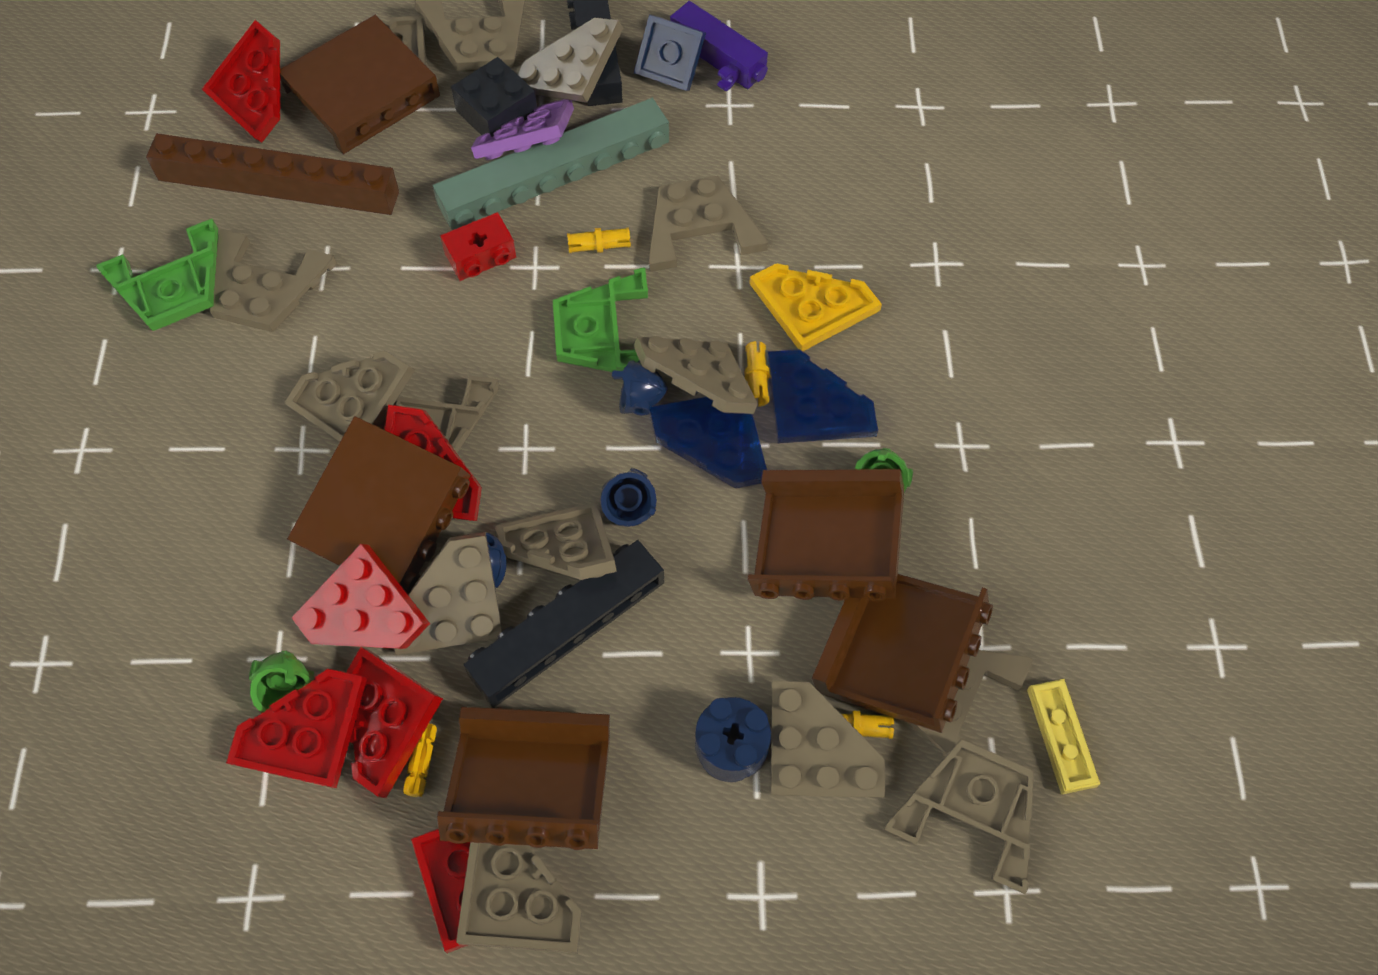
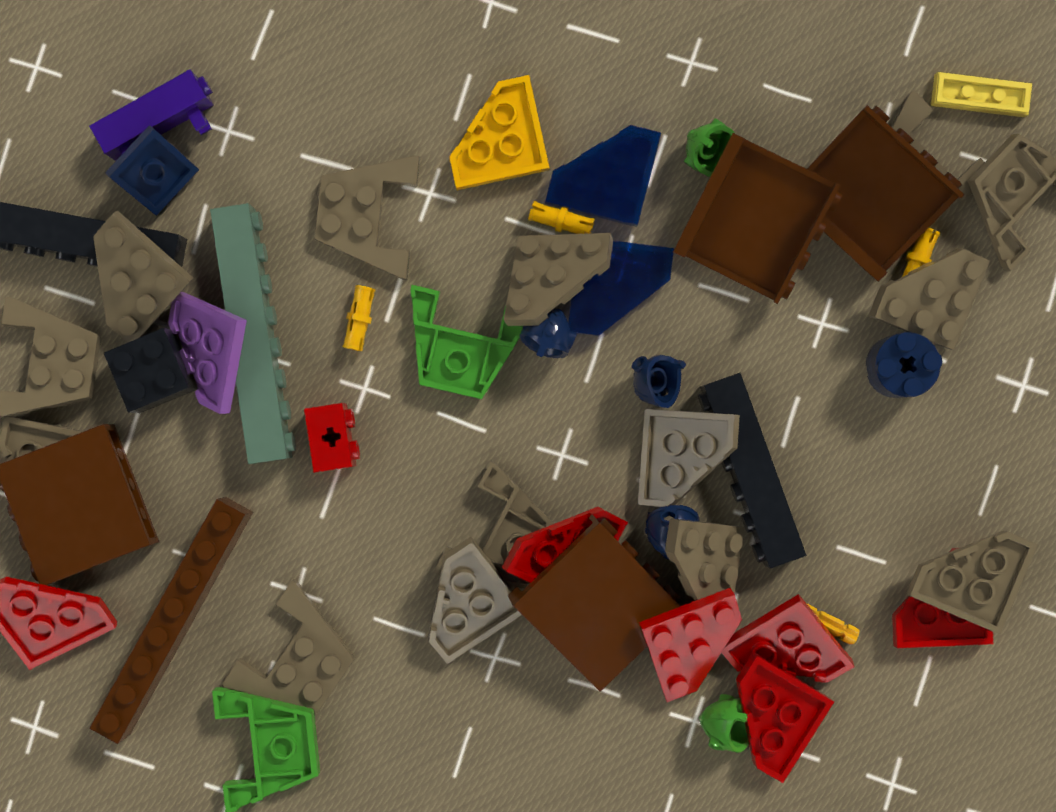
camera: 70 degrees left, 25 degrees up
reddish brown panel [437,707,610,850] -> none

